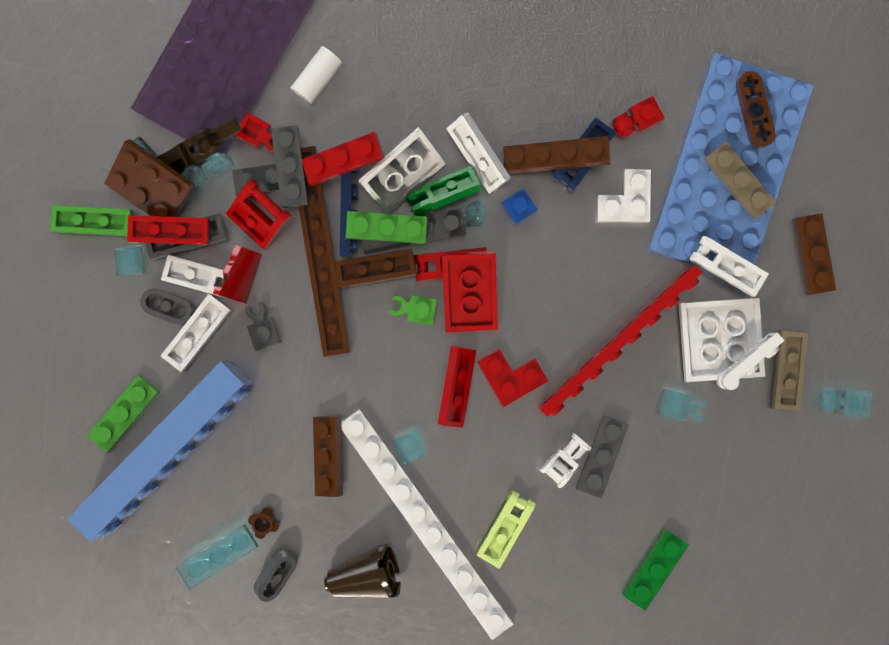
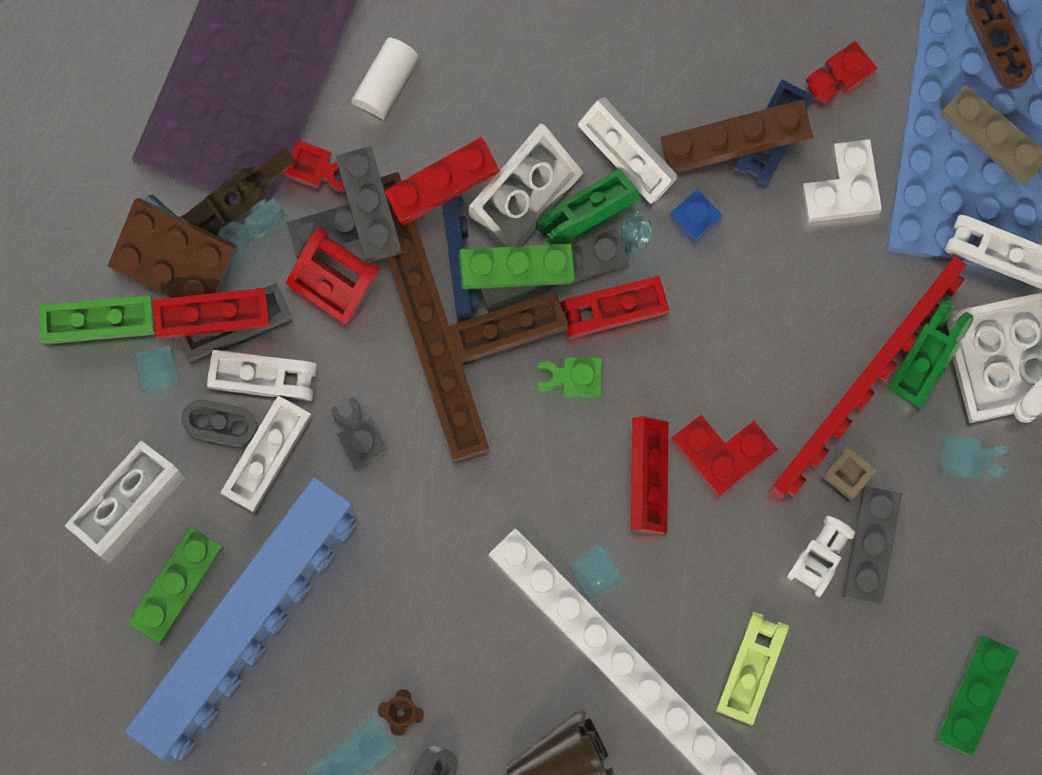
camera: 10 degrees left, 10 degrees down
red slope [213,245,262,304] -> none
reddish brown plate [313,416,343,497] -> none
red plate [442,251,498,333] -> none
none -> white slope [65,441,185,564]
none -> dark tan plate [823,447,877,501]
none -> green hinge [888,300,974,408]

